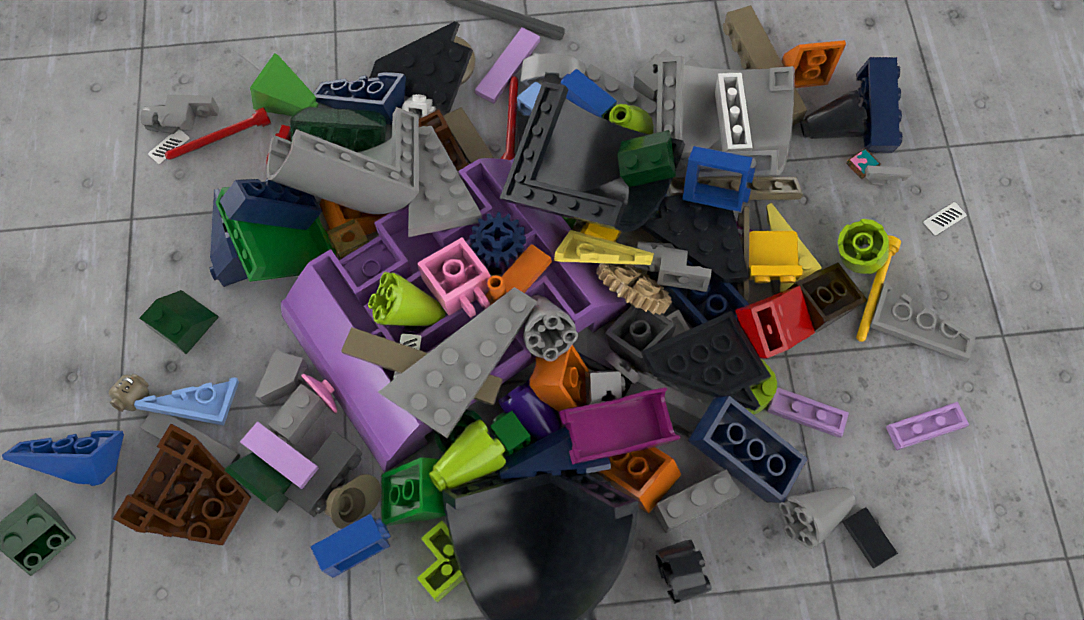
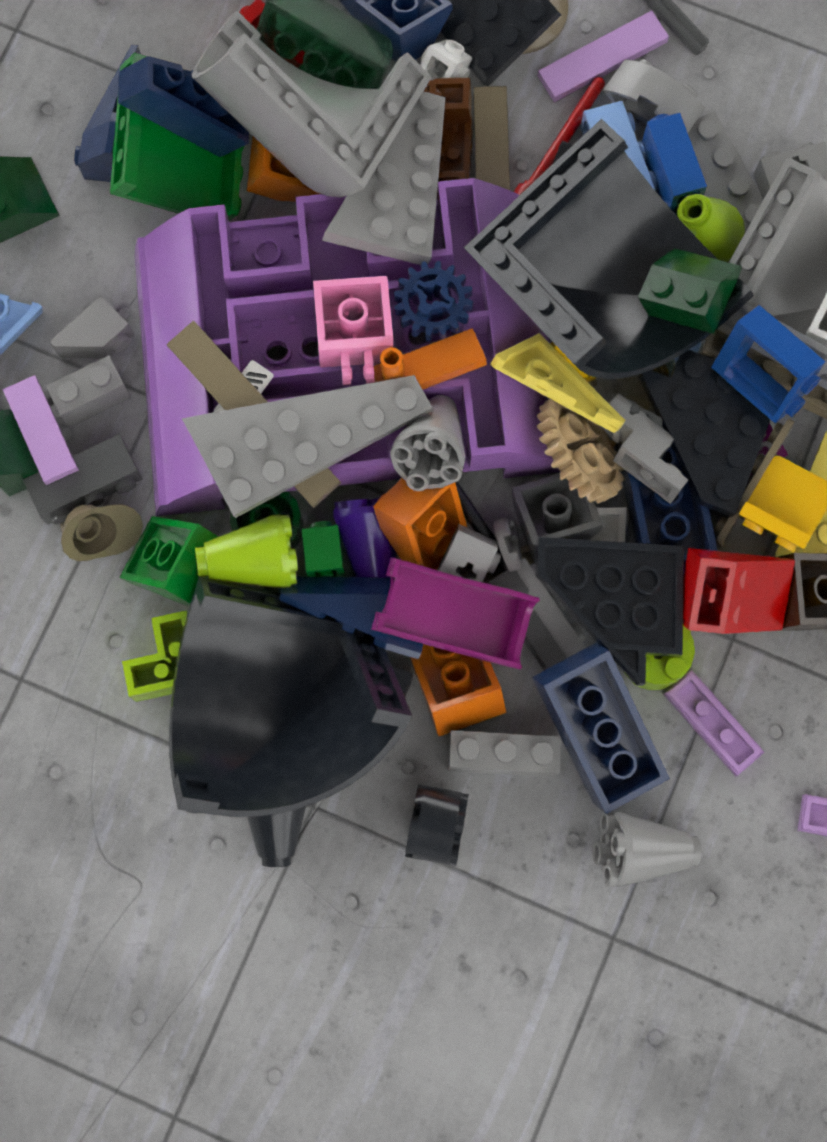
camera: 30 degrees right, 10 degrees up
bright pink dish [301,374,338,414] -> none
blue window [310,514,391,578] -> none
clear yellow piece [327,218,369,259] -> none
lime cone [368,272,446,326] -> none
black tile [842,507,898,568] -> none

